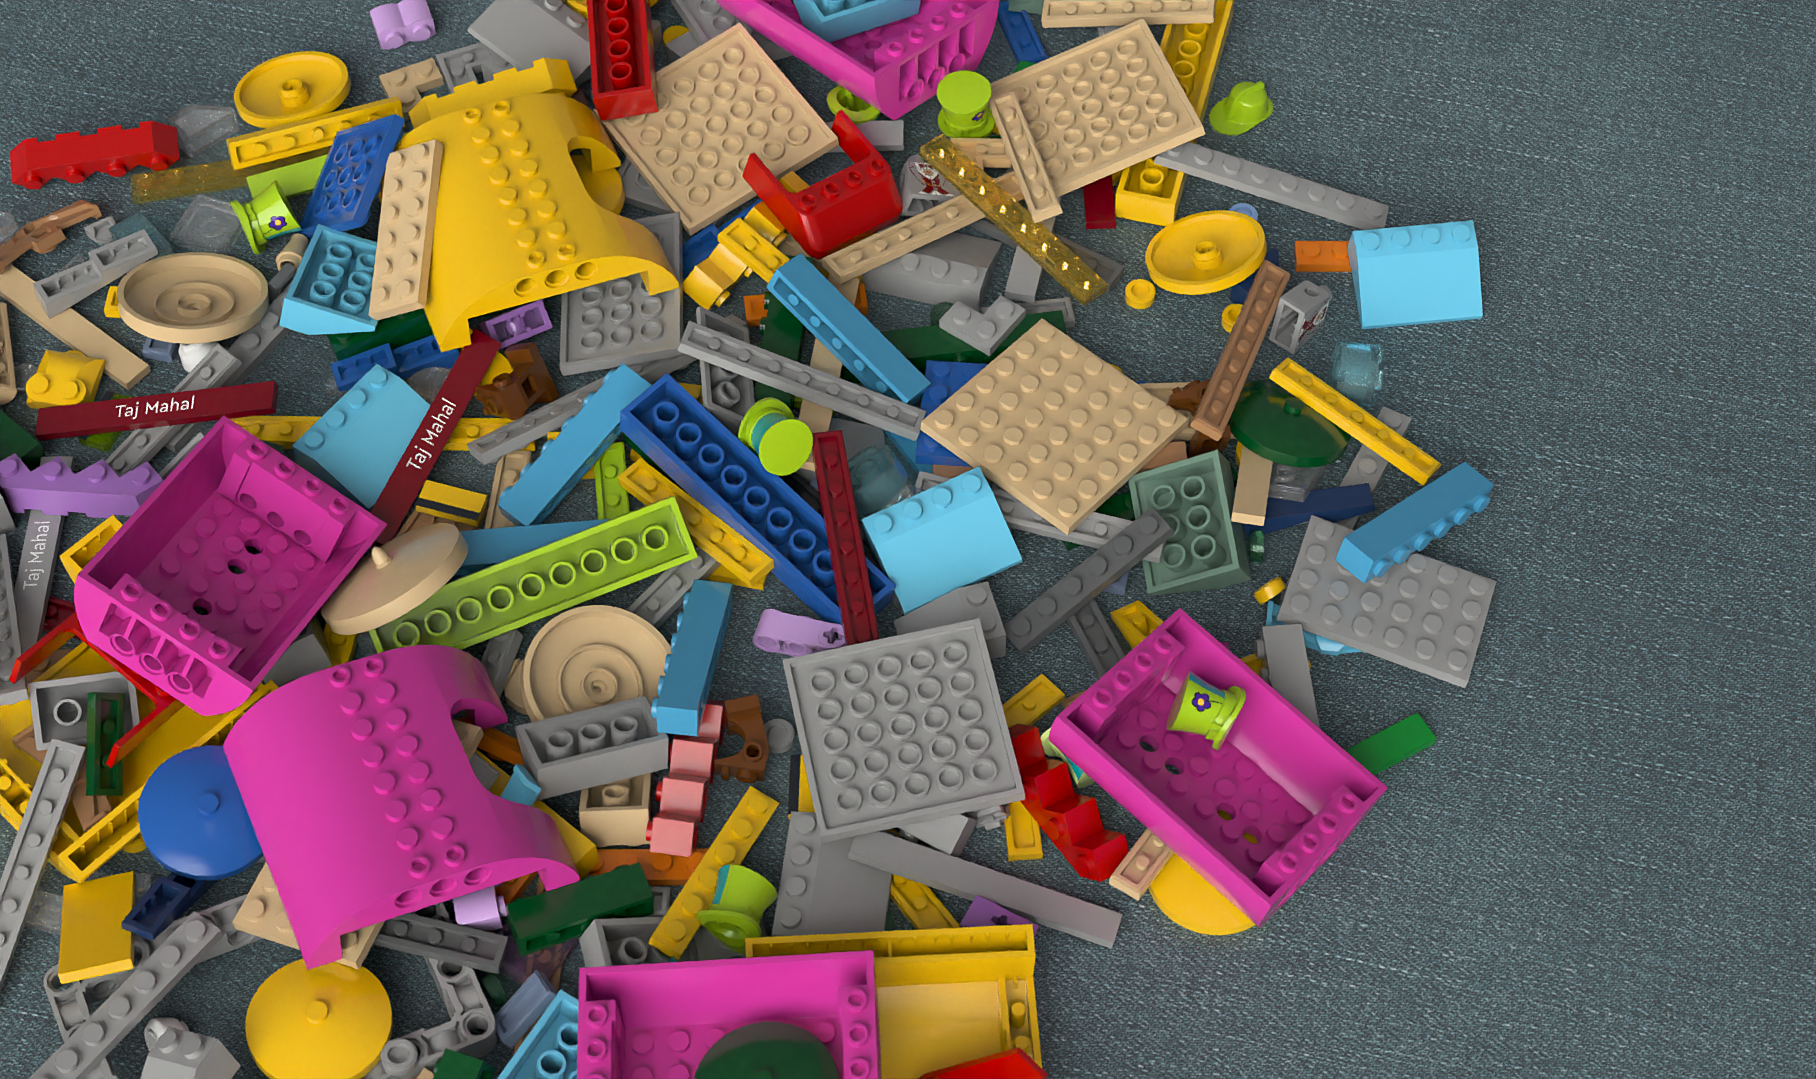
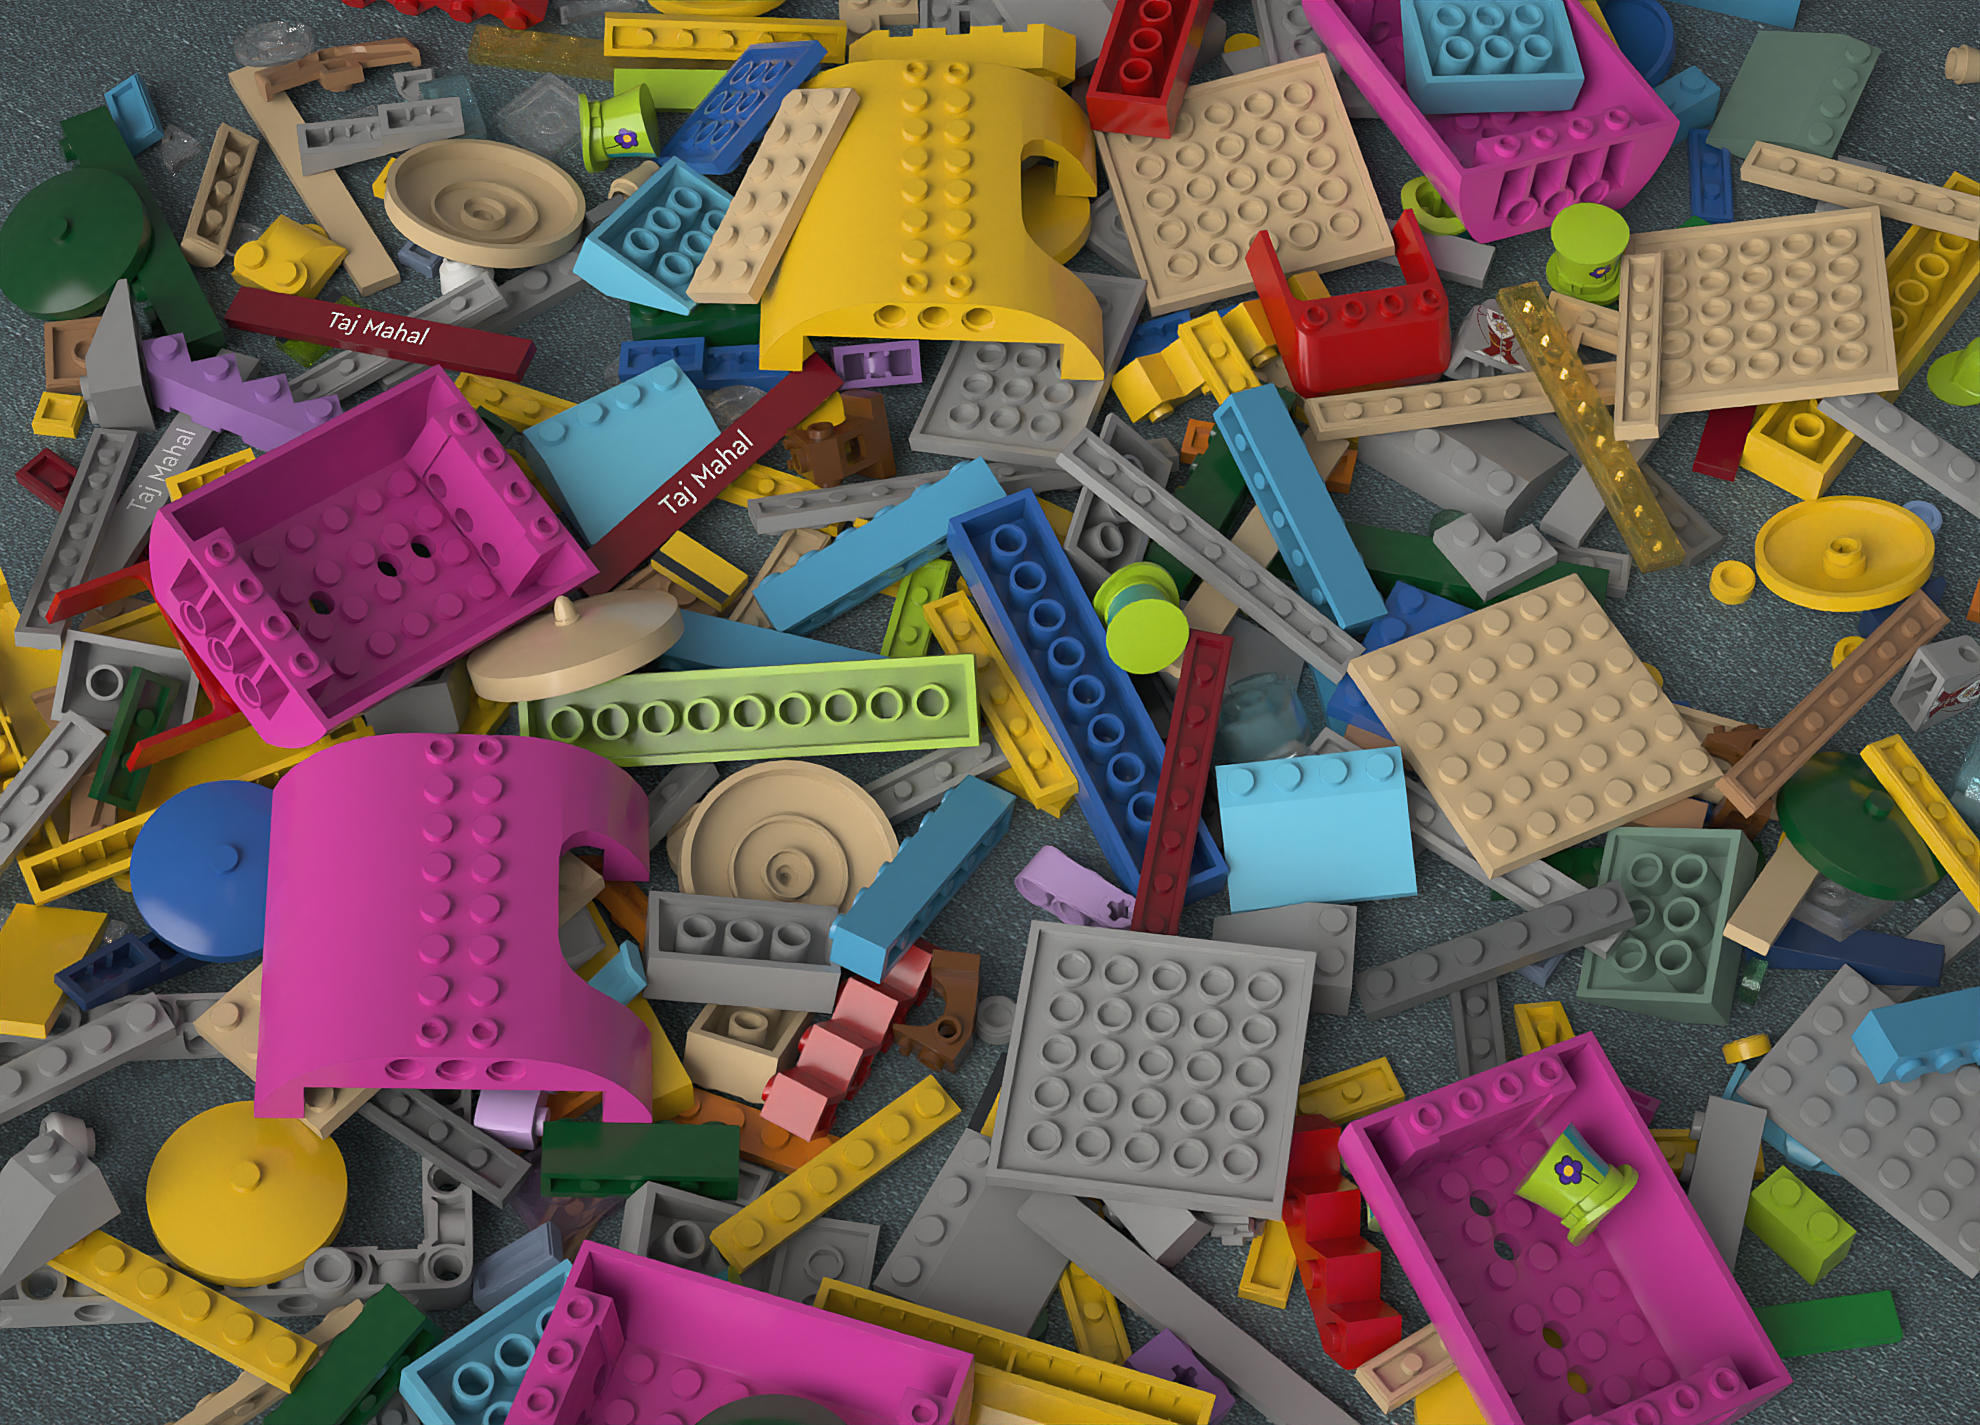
camera: 20 degrees right, 0 degrees up
clear green tile [481,972,509,1007] -> none
lime hat [696,864,778,954] -> none
none -> lime brick [1744,1165,1857,1287]

